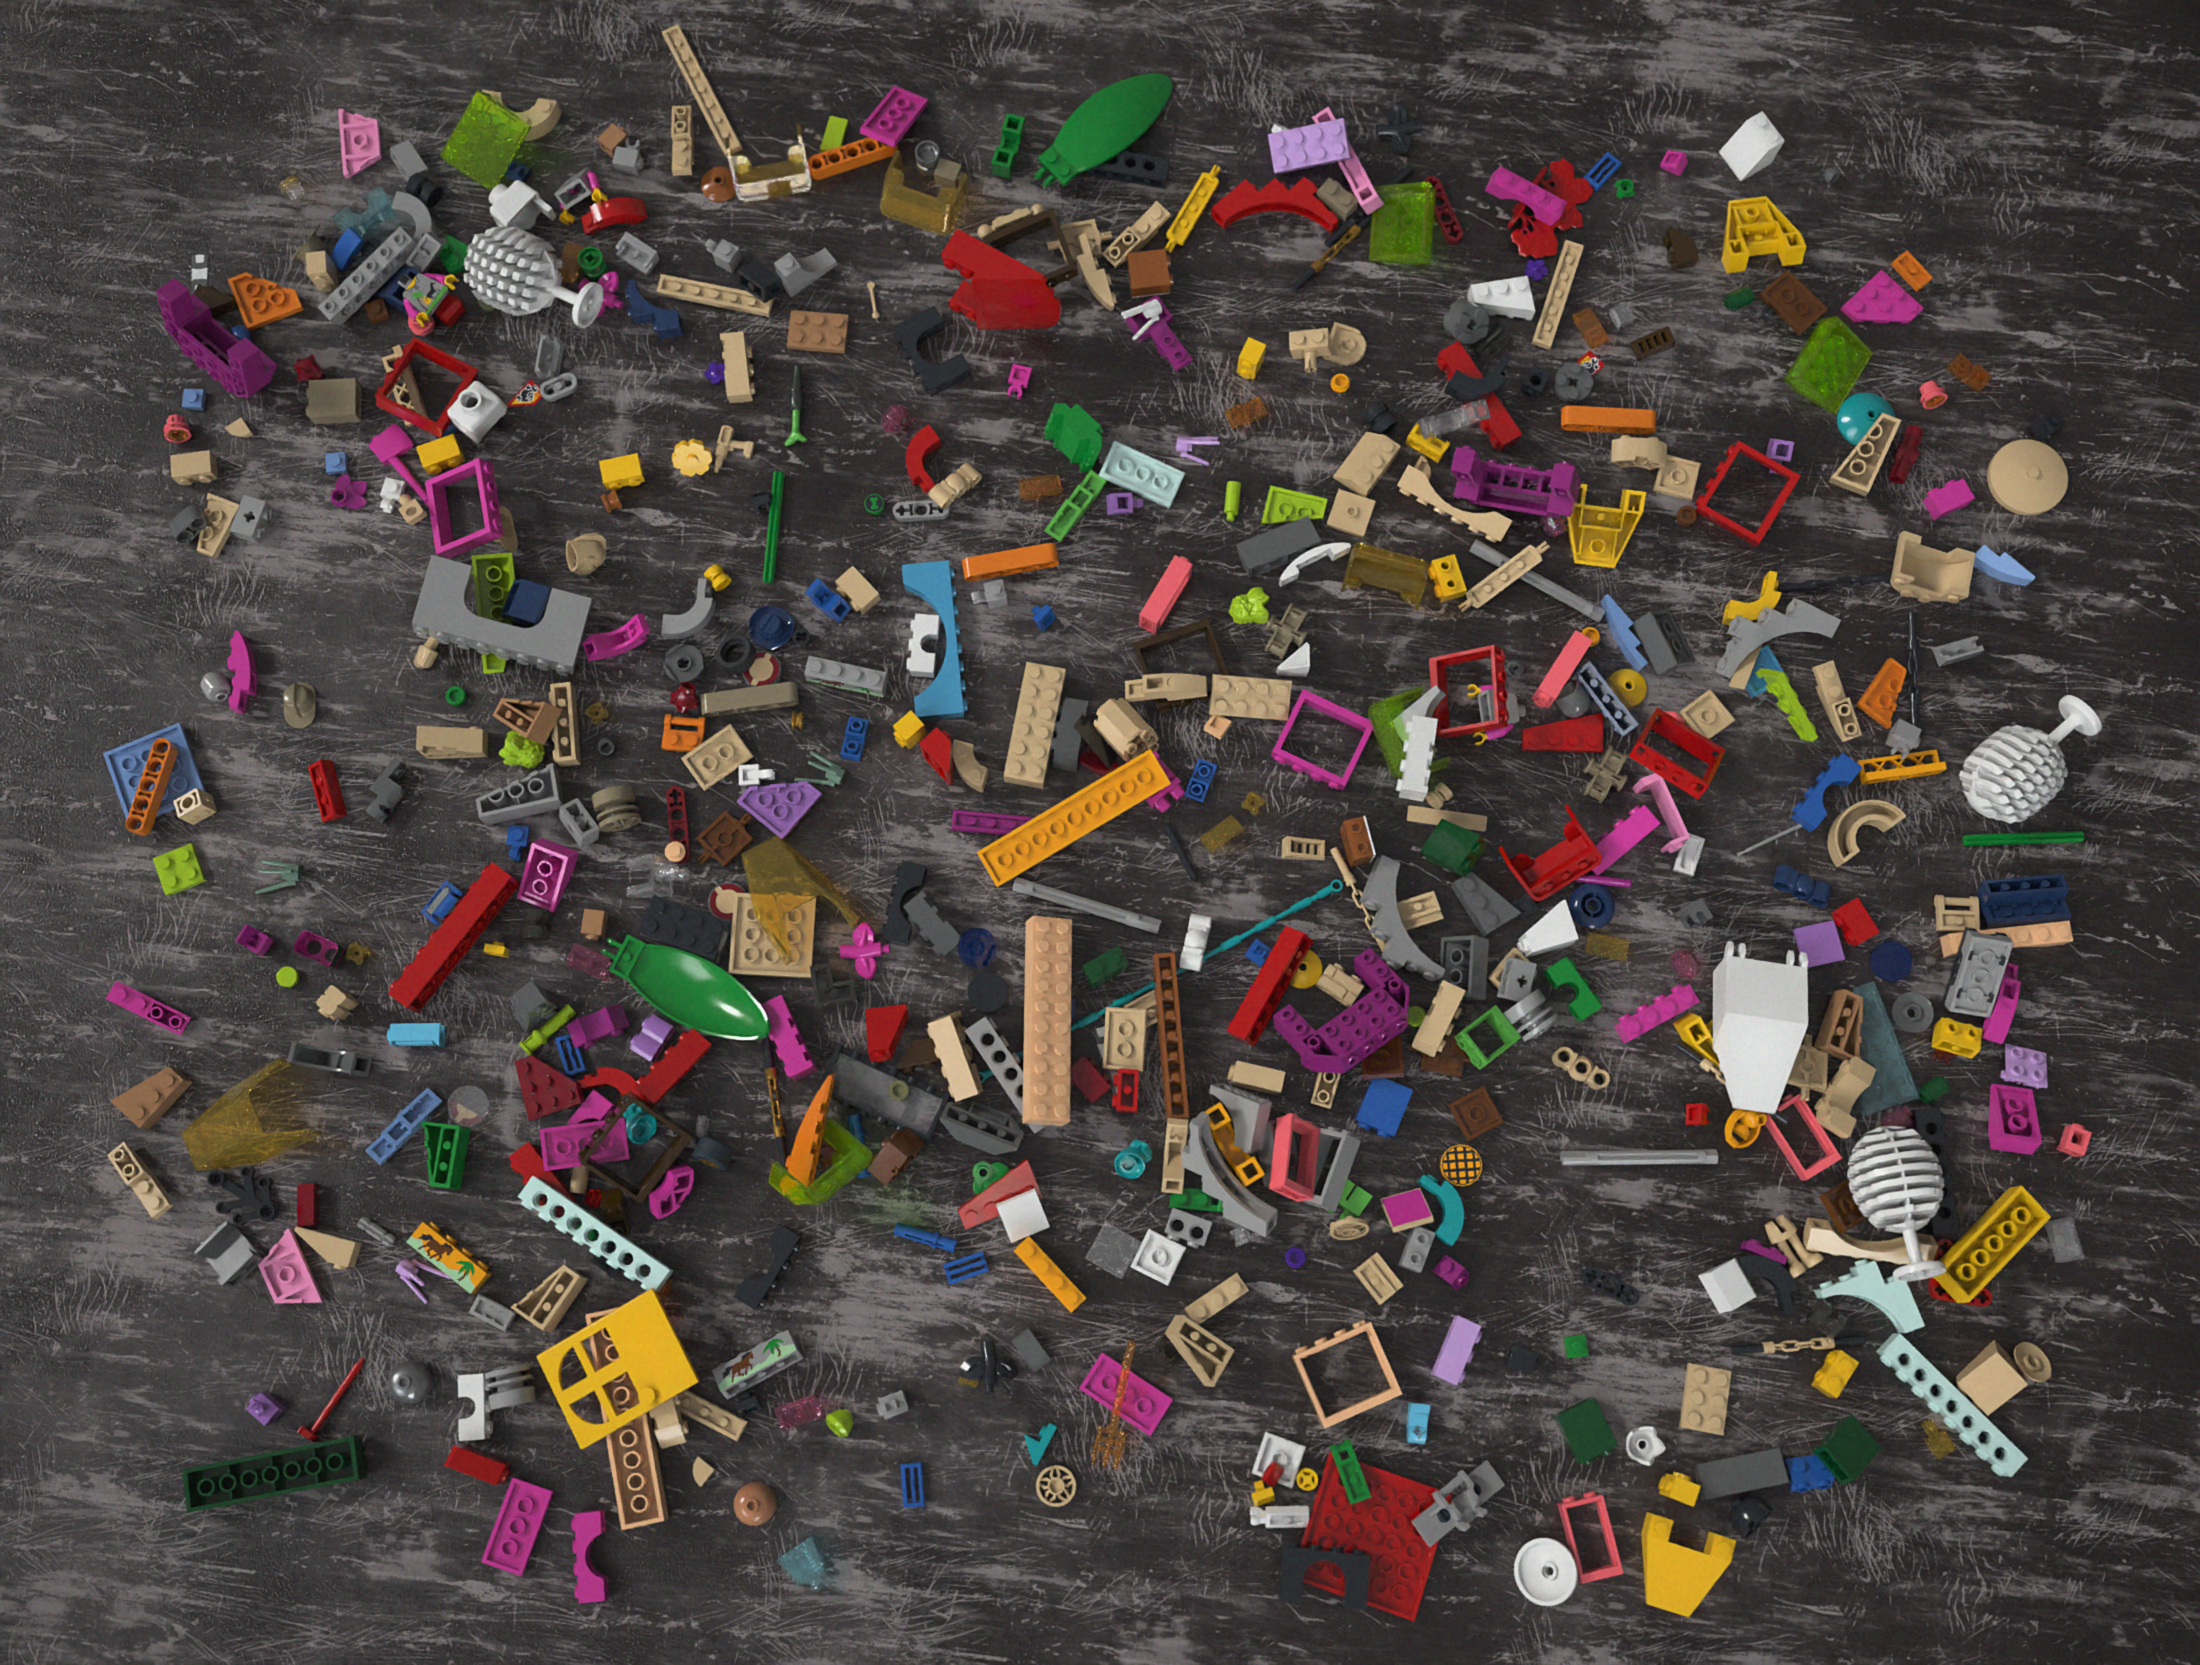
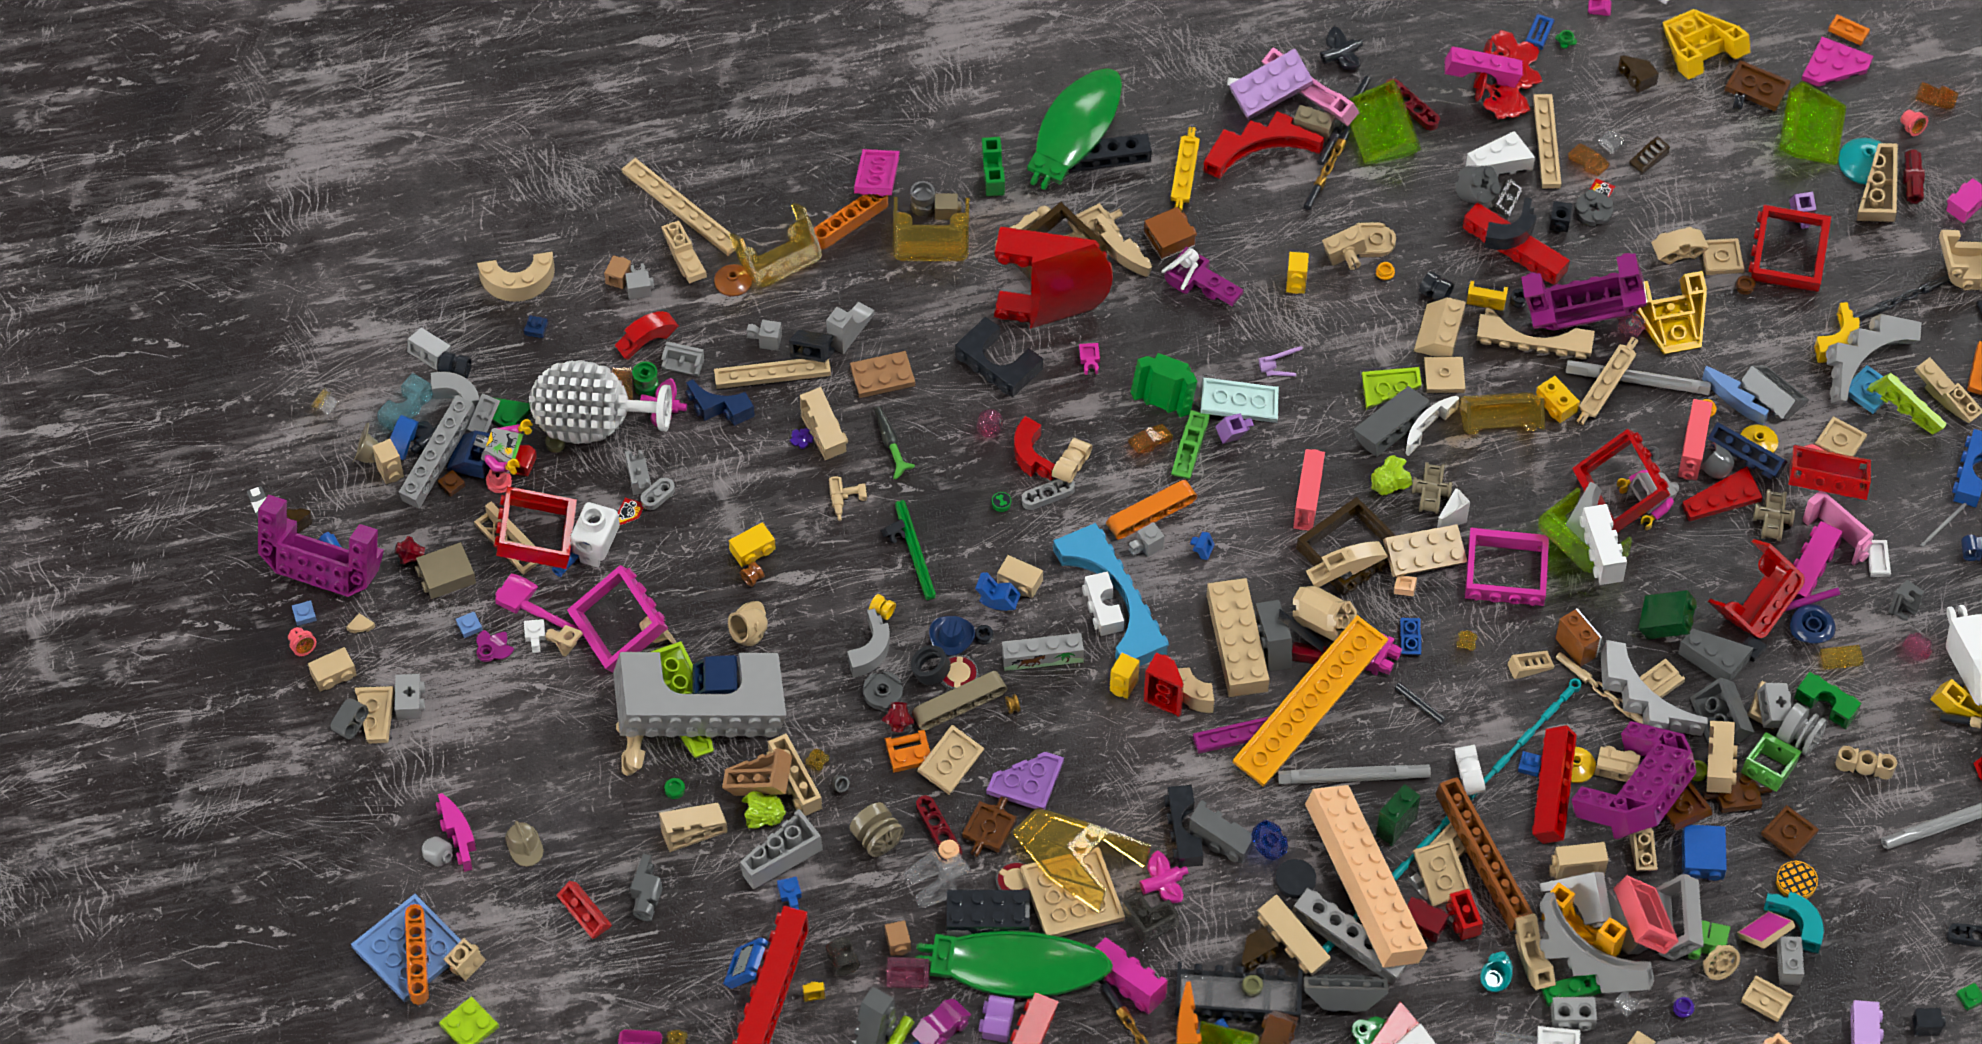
camera: 20 degrees left, 20 degrees down
orange plate [228,272,304,331] -> none
sand green plant [255,859,302,894] -> none
bright pink wing [338,109,382,179] -> none
yellow brick [416,434,465,474] -> none
clear neon green slope [439,90,531,191] -> none
white piece [489,180,556,231] -> none
dark pink slope [517,838,579,912] -> none
torso [554,167,607,225] -> none
light grey brick [559,798,600,849] -> none
dark pink arch [582,613,650,661] -> none
yellow plant [672,439,712,477] -> none
white plate [739,764,775,786] -> none
sand green plant [794,751,845,787] -> none
lime tile [820,116,849,152] -> none
blue slope [840,716,869,762] -> none
red slope [865,1004,909,1062] -> none
tan hinge [867,282,880,319] -> none
tan slope [1102,201,1171,268] -> none
clear yellow slope [1199,815,1244,854] -> none
clear orange slope [1224,396,1269,429] -> none
lime cylinder [1224,481,1241,521] -> none
tan sticker [1407,805,1487,832] -> none
clear arch [1418,399,1491,439] -> none
tan wheel [1425,782,1453,810] -> none
magenta bracket [1433,1254,1470,1291] -> none
white slope [1517,900,1579,958] -> none
dark purple plant [1524,259,1548,281] -> none
orange beam [1561,406,1656,435] -> none
dark pink brick [1614,984,1700,1044] -> none
dark green brick [1724,286,1754,312] -> none
tan sticker [1729,644,1762,689] -> none

